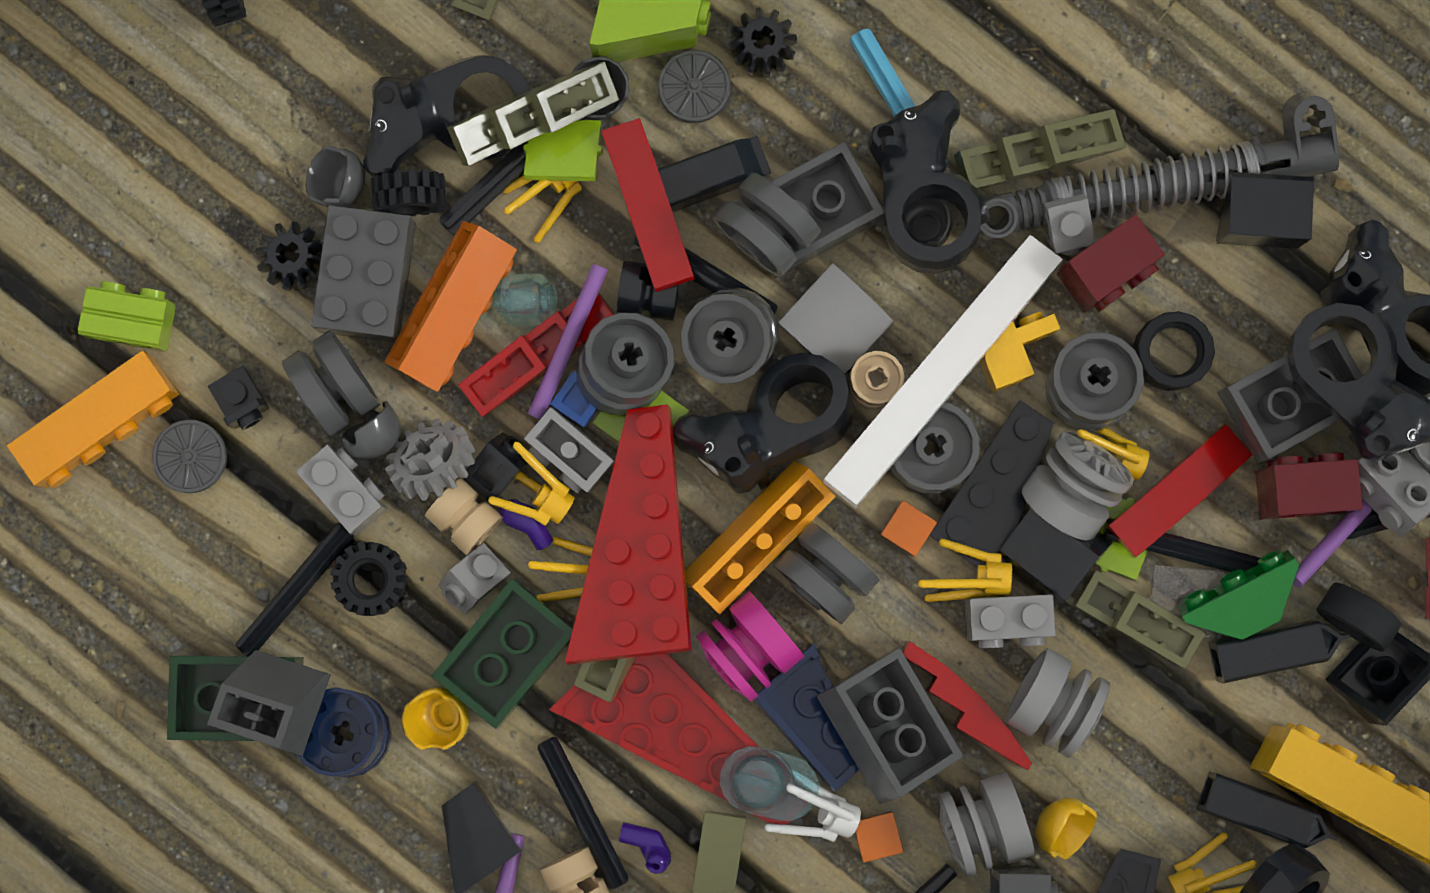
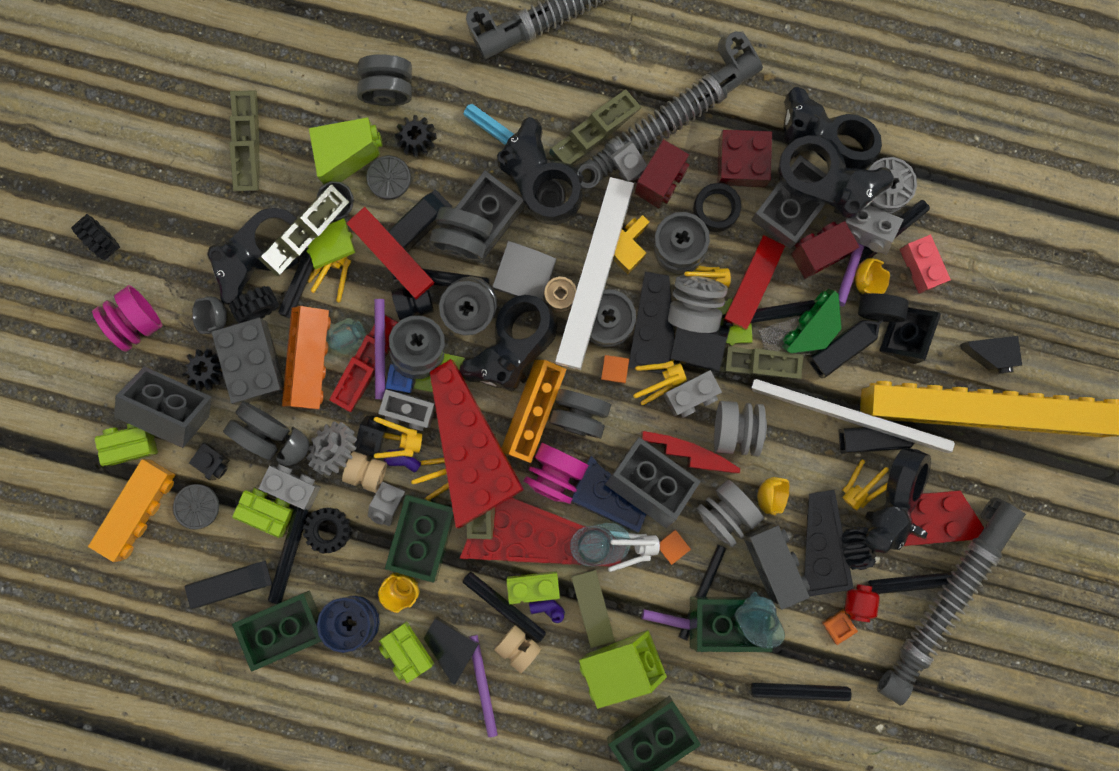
camera: 25 degrees left, 0 degrees up
dark grey slope [207,650,331,756] -> none
black slope [1216,172,1314,249] -> none
none -> dark pink wheel [92,285,162,352]
none -> dark grey brick [114,366,212,448]
none -> black piece [185,560,272,610]
none -> lime brick [232,487,294,538]
none -> lime brick [379,621,434,683]
none -> lime brick [507,571,560,604]
none -> dark red brick [717,130,772,188]
none -> white tile [752,379,955,454]
none -> yellow hair [854,258,890,294]

